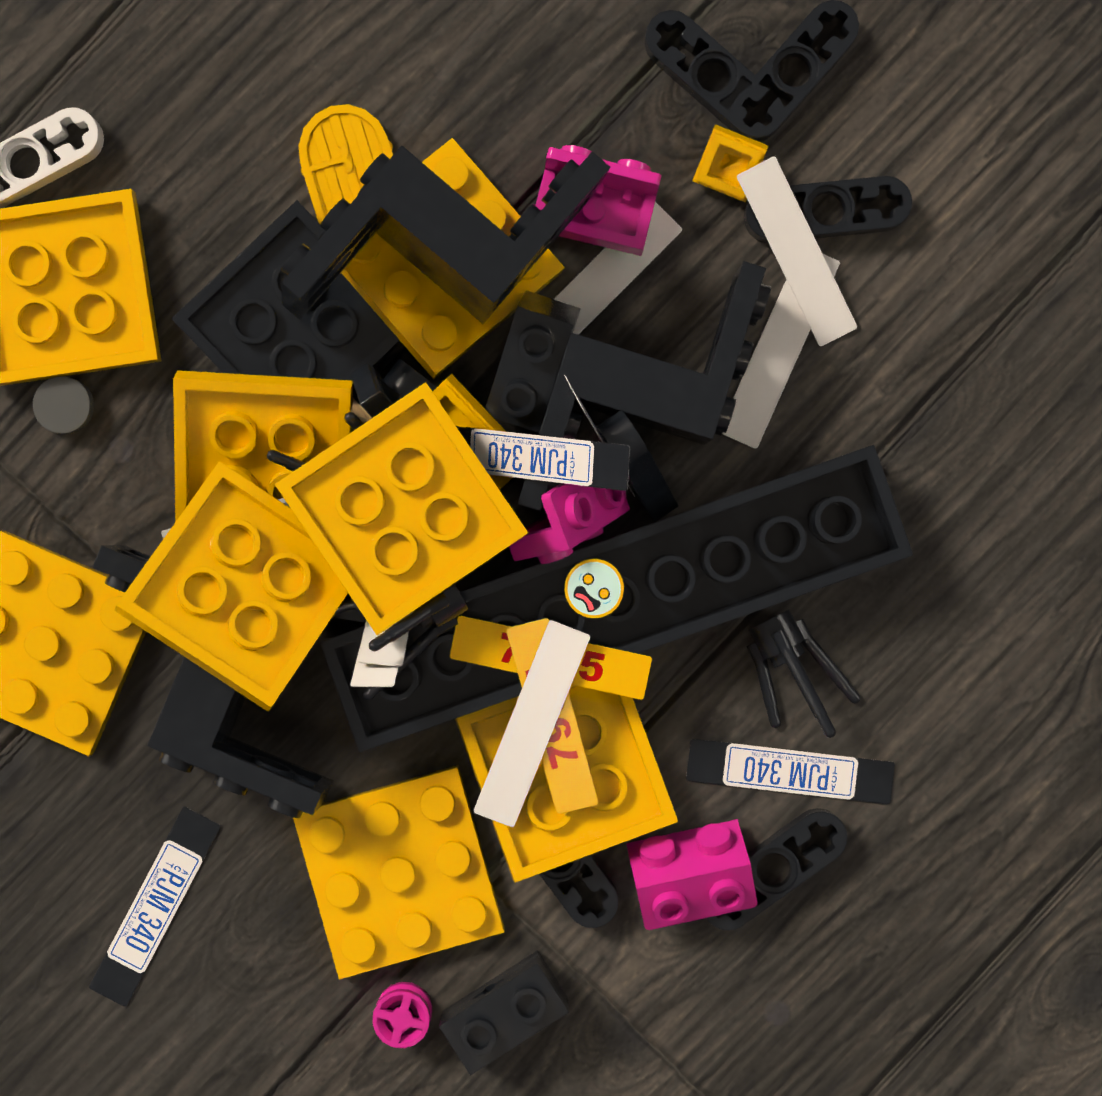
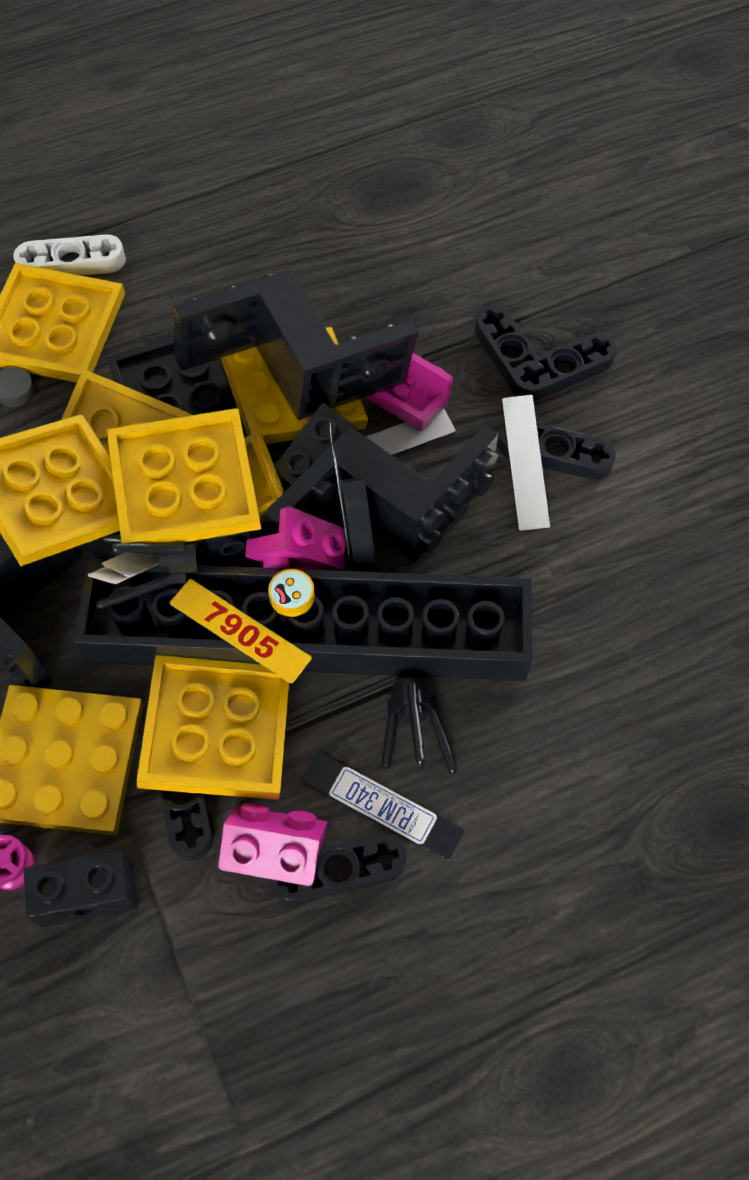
camera: 20 degrees right, 25 degrees down
sticker [456,426,630,491] -> none
white sticker [474,620,590,827] -> none
yellow sticker [506,618,598,814] -> none
yellow tile [692,124,768,202] -> none
white sticker [722,254,840,449] -> none

